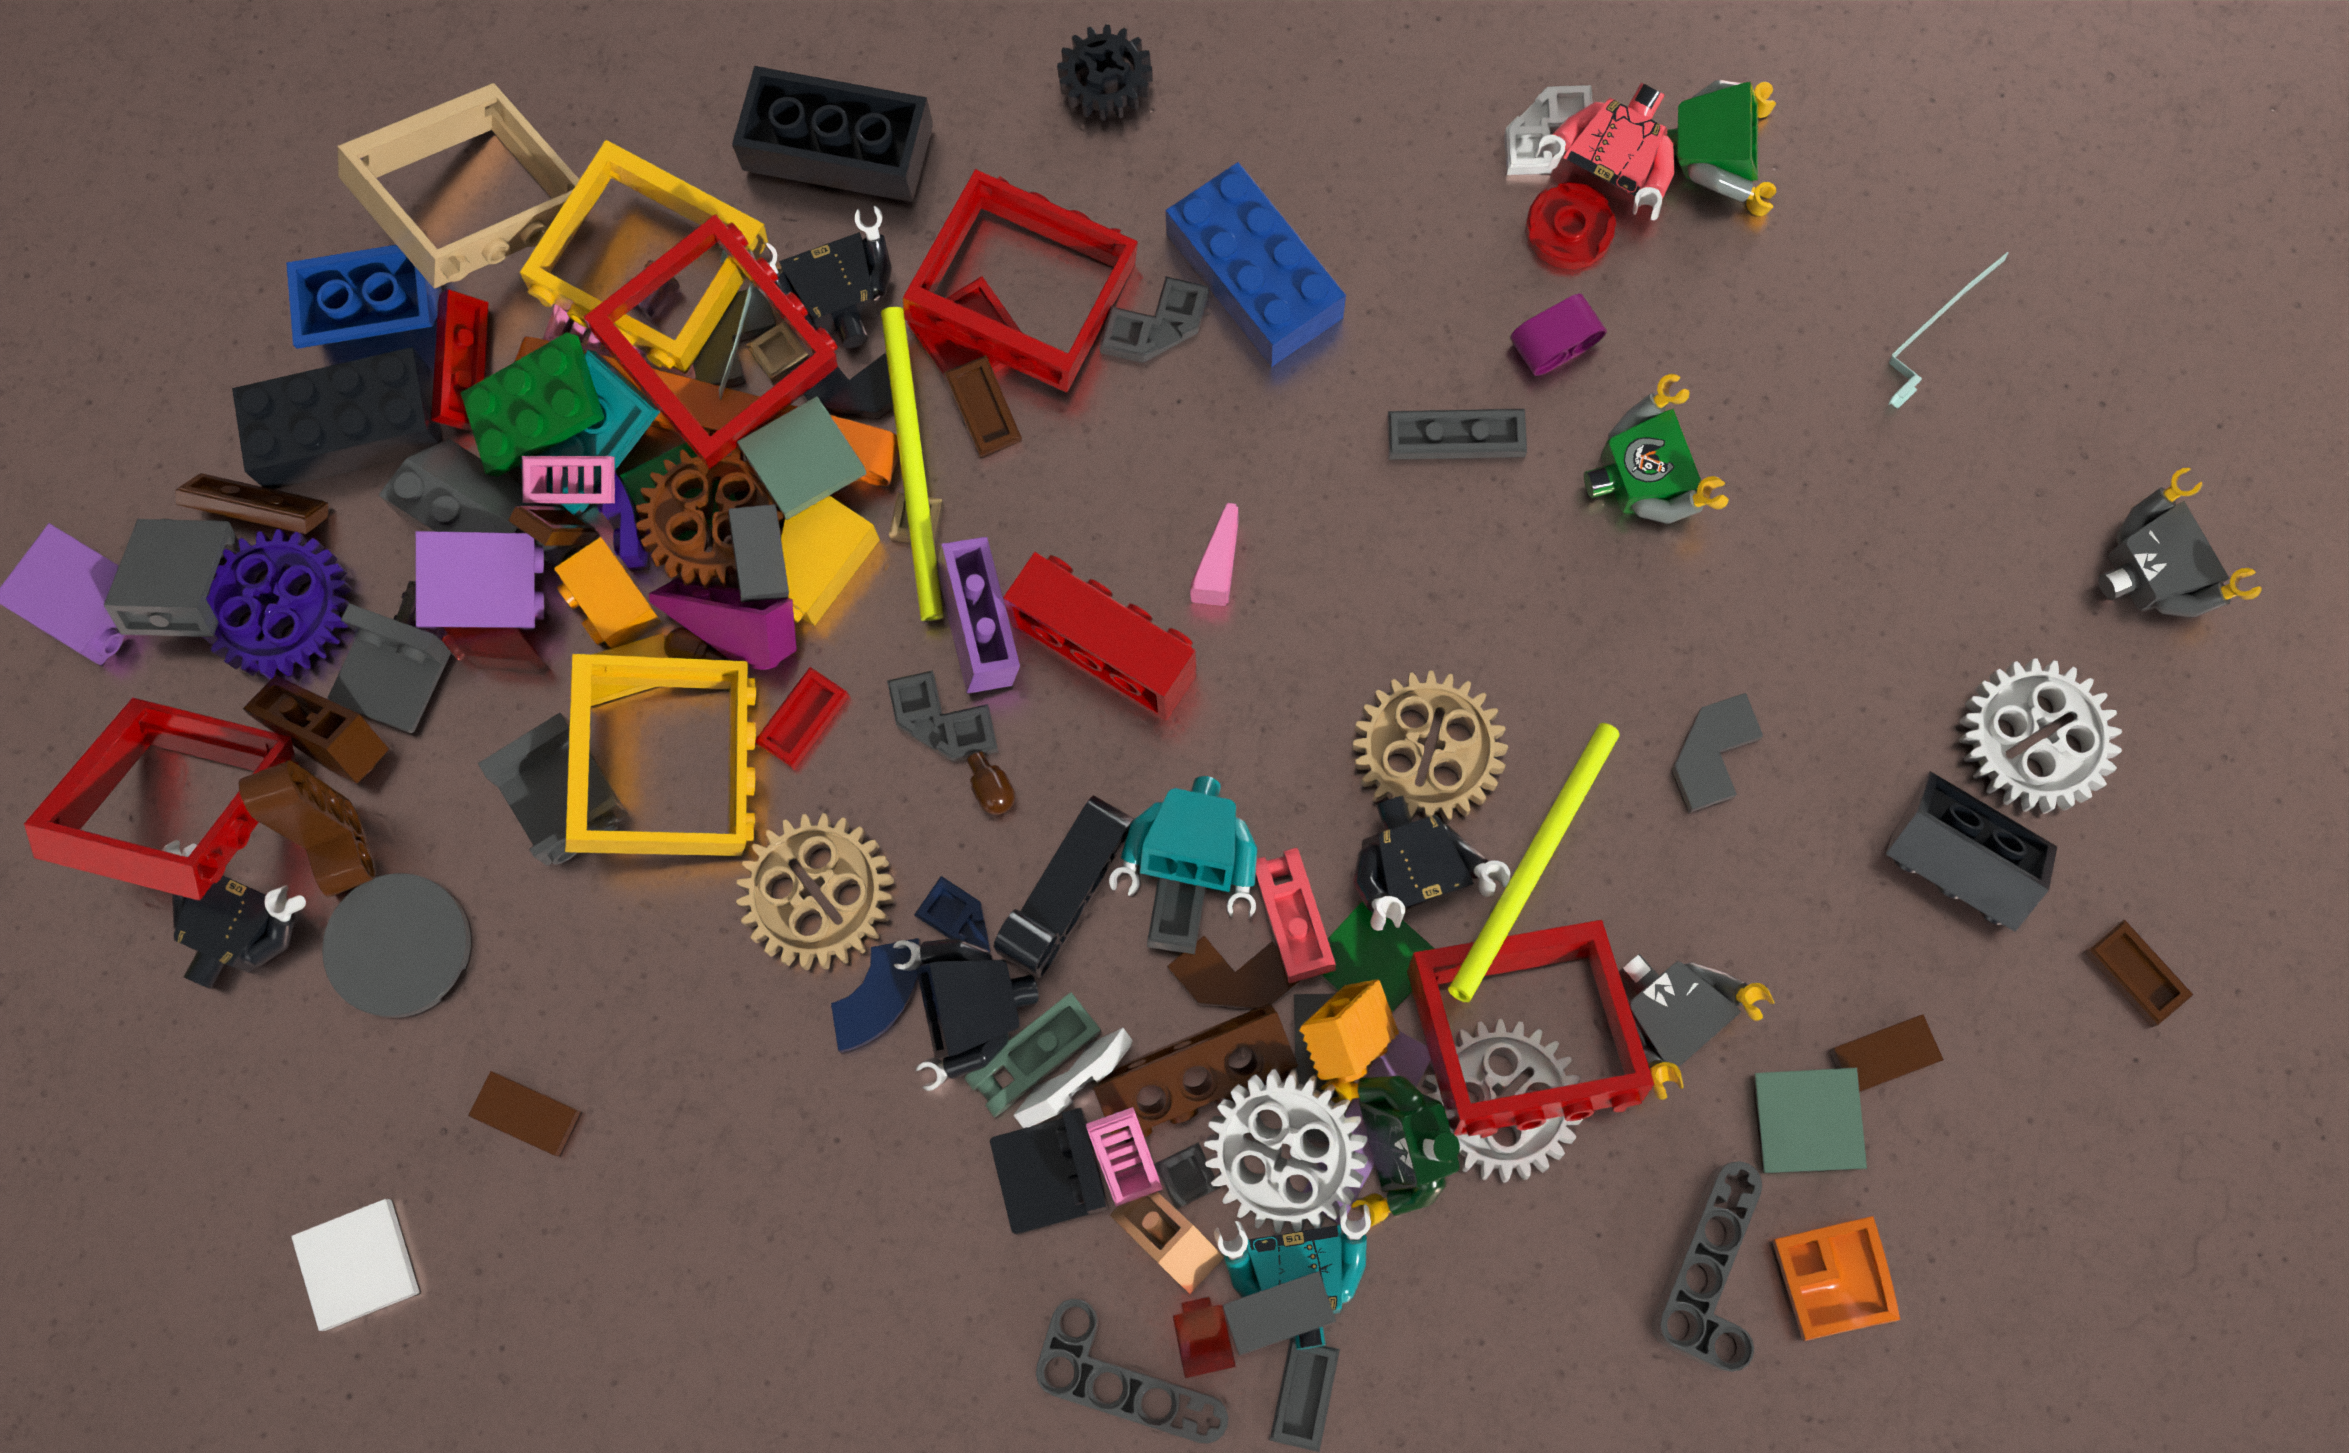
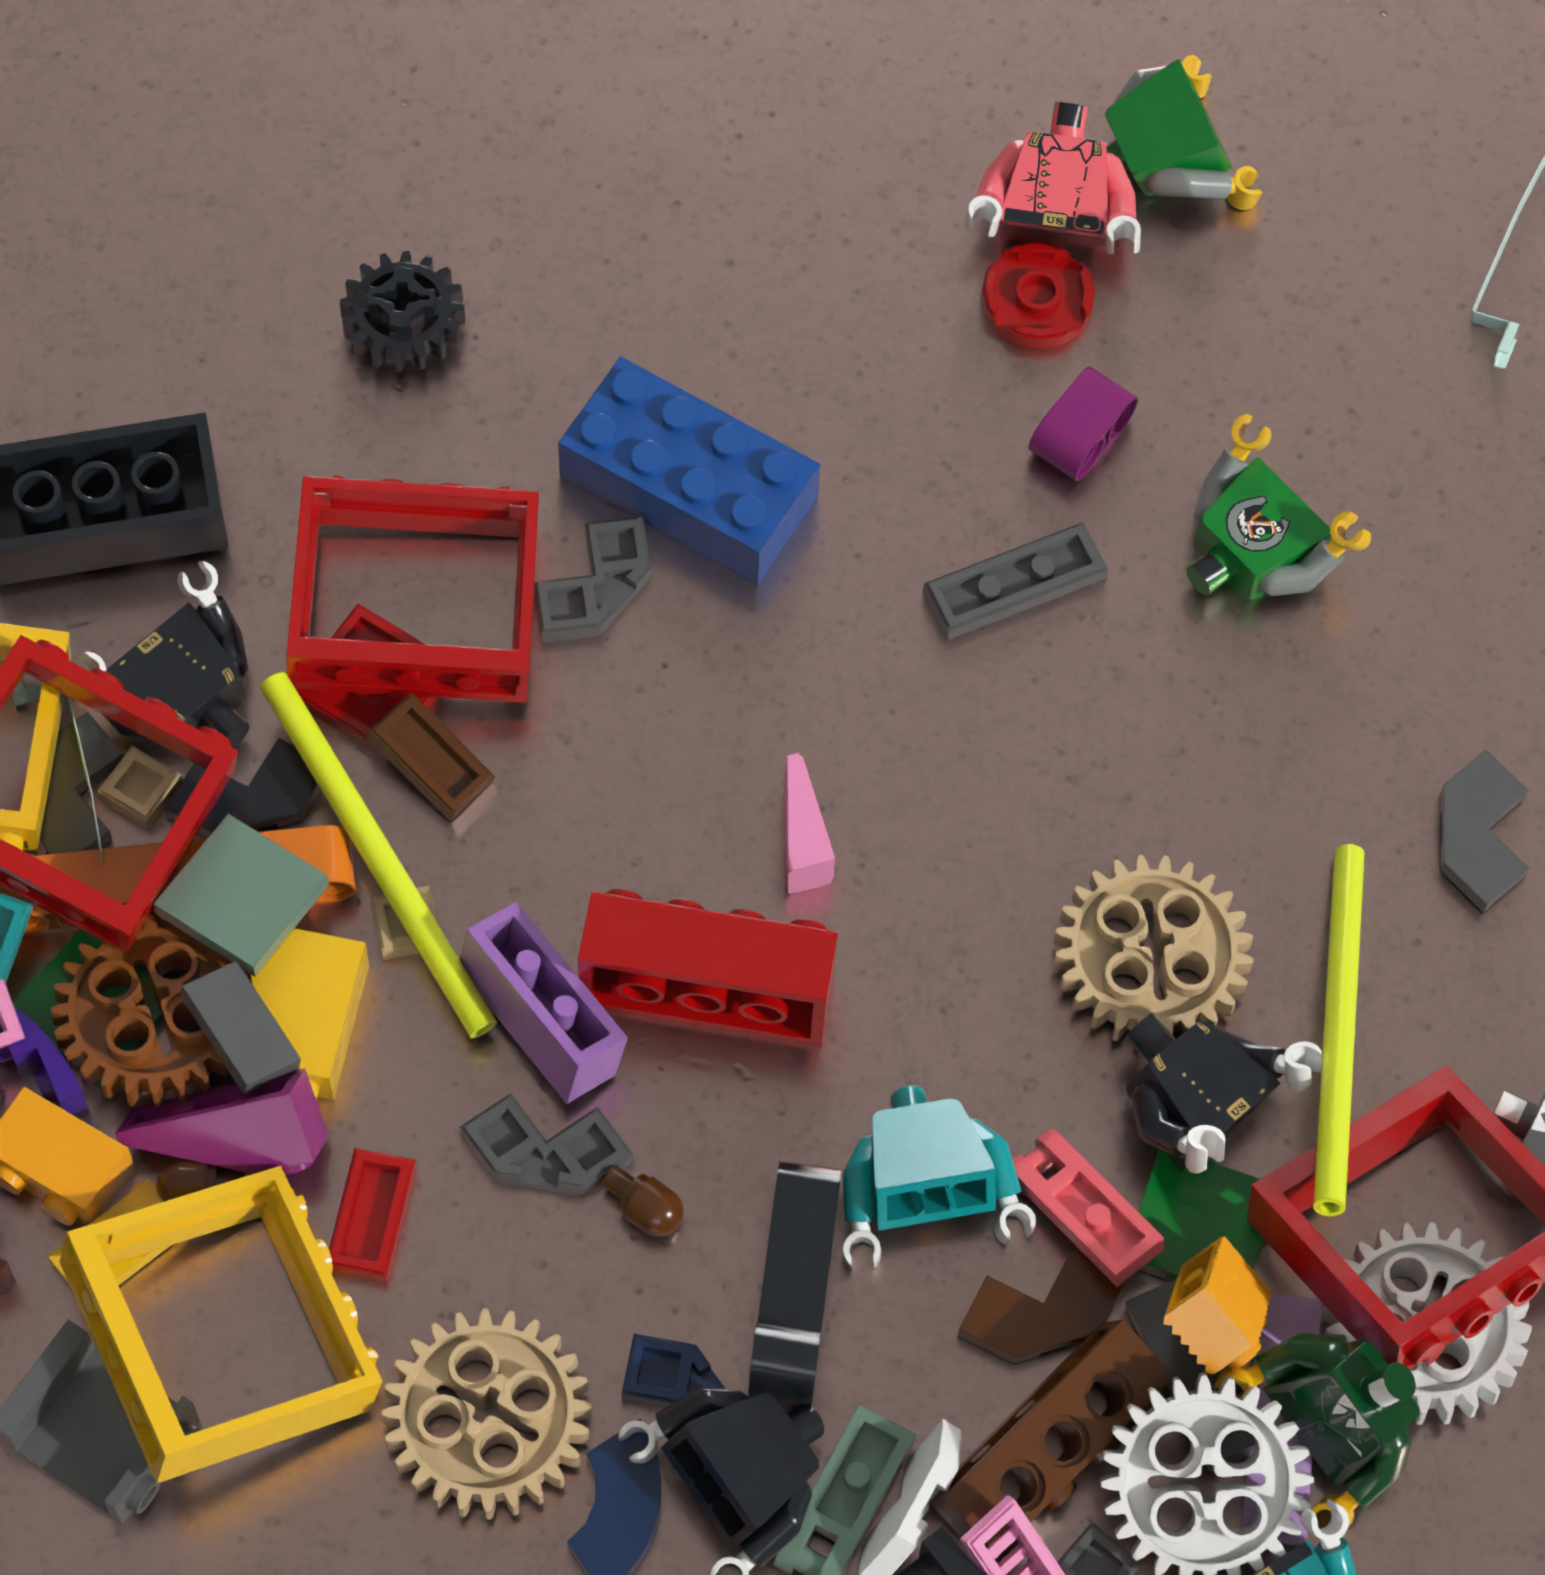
camera: 30 degrees left, 10 degrees down
dark grey tile [1147,877,1206,954] -> none
white tile [1504,85,1593,175] -> none

